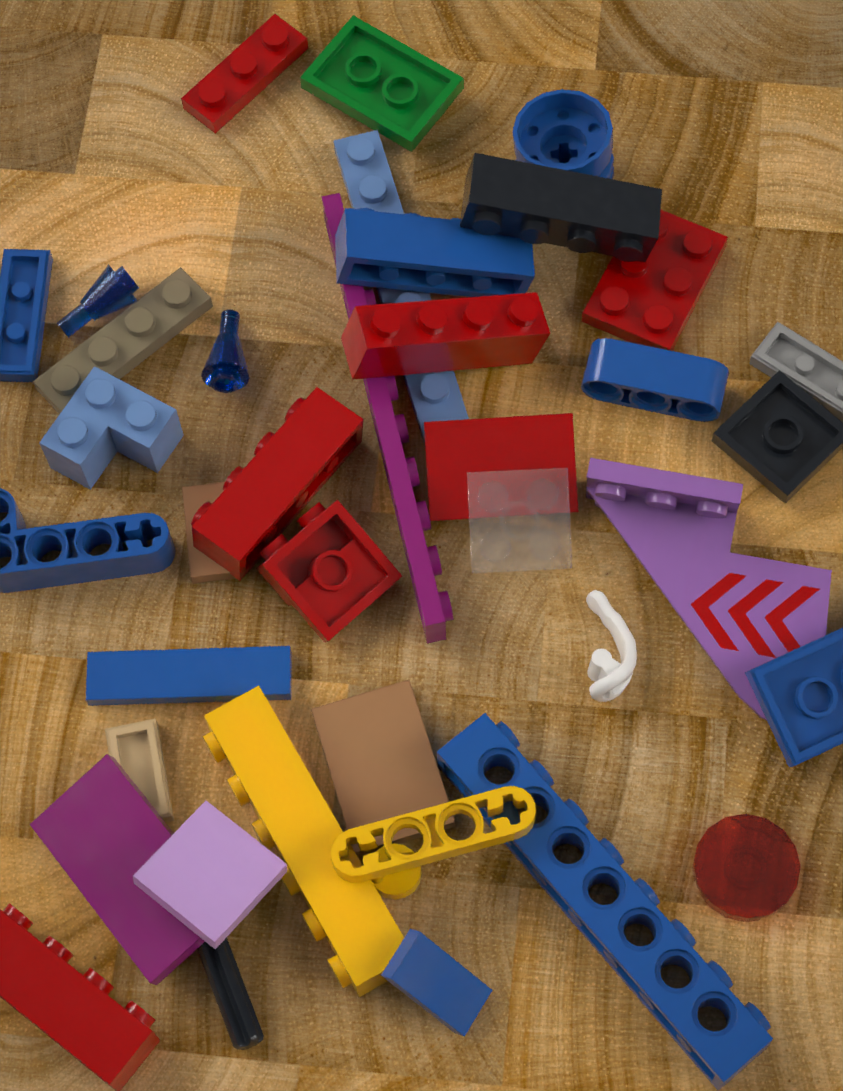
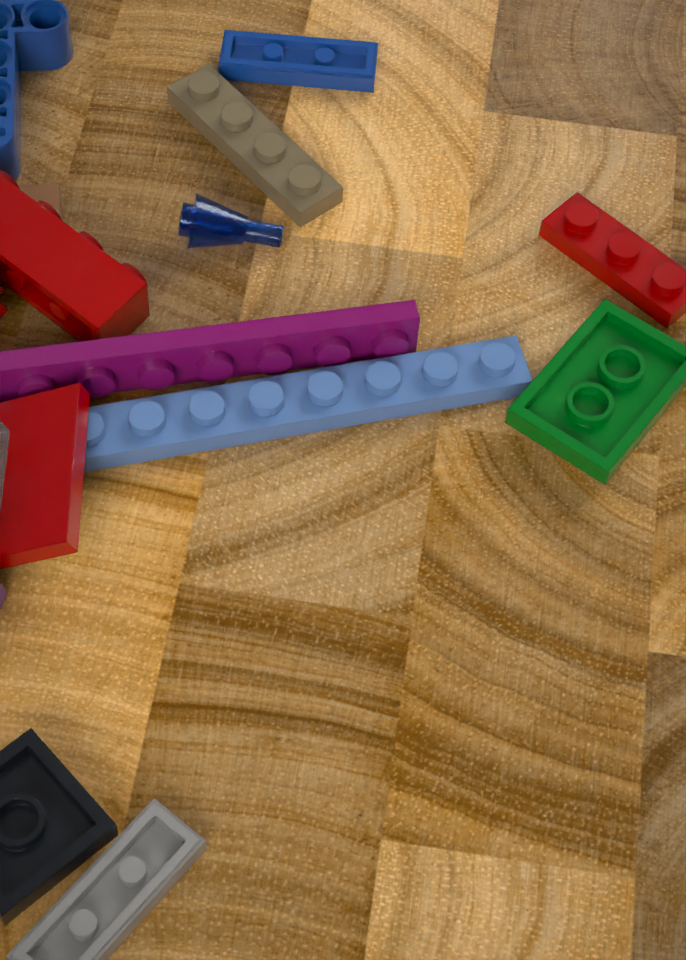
camera: 85 degrees right, 10 degrees down
medium blue brick [39,366,184,490] -> none
clear blue cone [57,264,139,337] -> none
blue brick [335,208,535,297] -> none
red brick [341,292,550,380] -> none
black brick [460,153,662,262] -> none
blue wheel [512,89,614,179] -> none
blue beam [581,338,729,422] -> none
red plate [582,210,728,351] -> none

